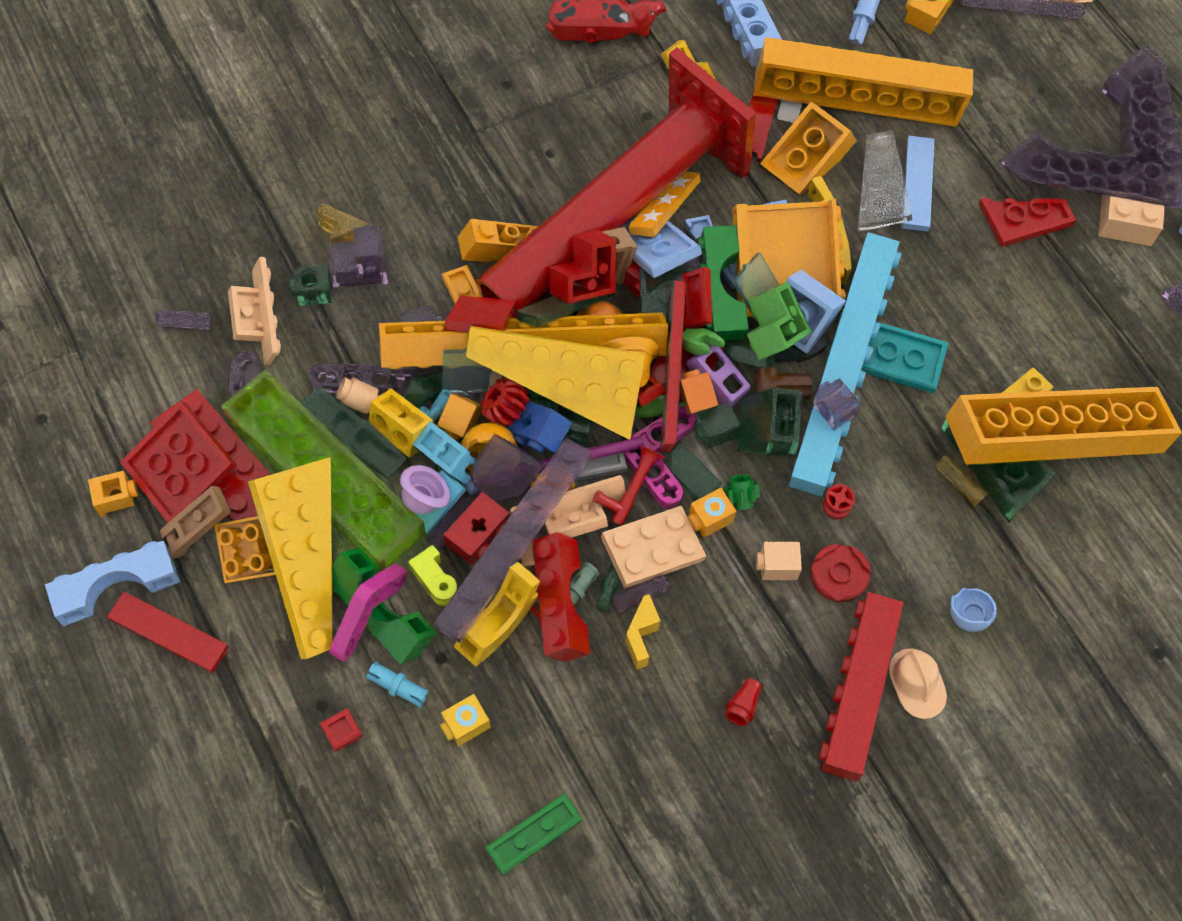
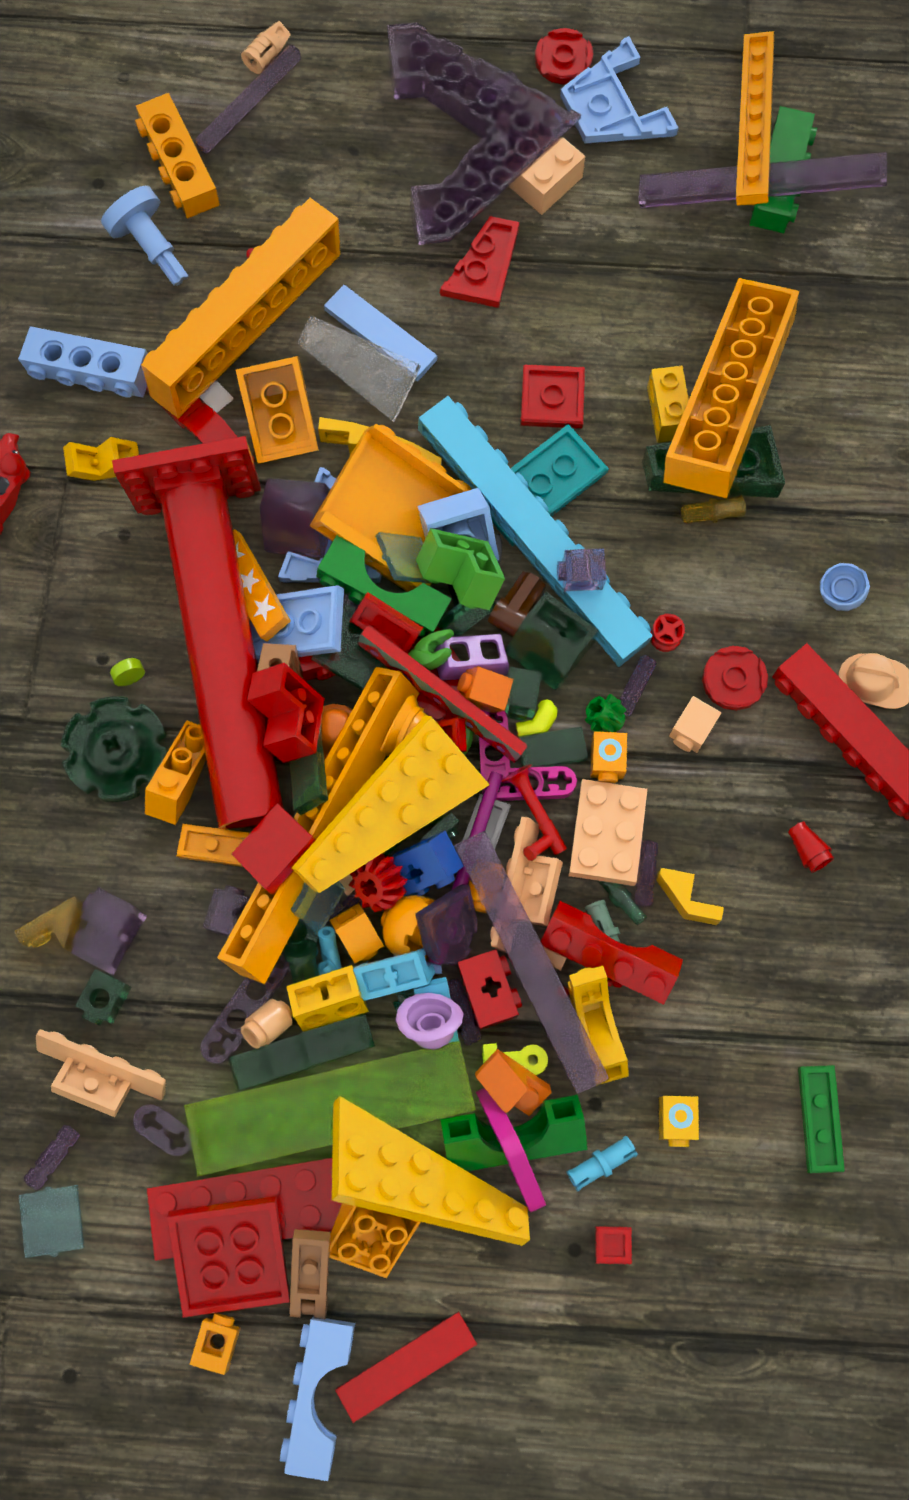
camera: 55 degrees left, 10 degrees up
none -> clear light blue piece [19,1185,84,1258]
none -> clear green piece [61,696,168,802]
none -> lime tile [110,658,145,686]
none -> slope [260,478,330,558]
none -> orange slope [475,1049,552,1116]
none -> neon yellow arm [515,699,558,738]
none -> red tile [521,365,585,429]
none -> clear purple axle [619,655,657,716]

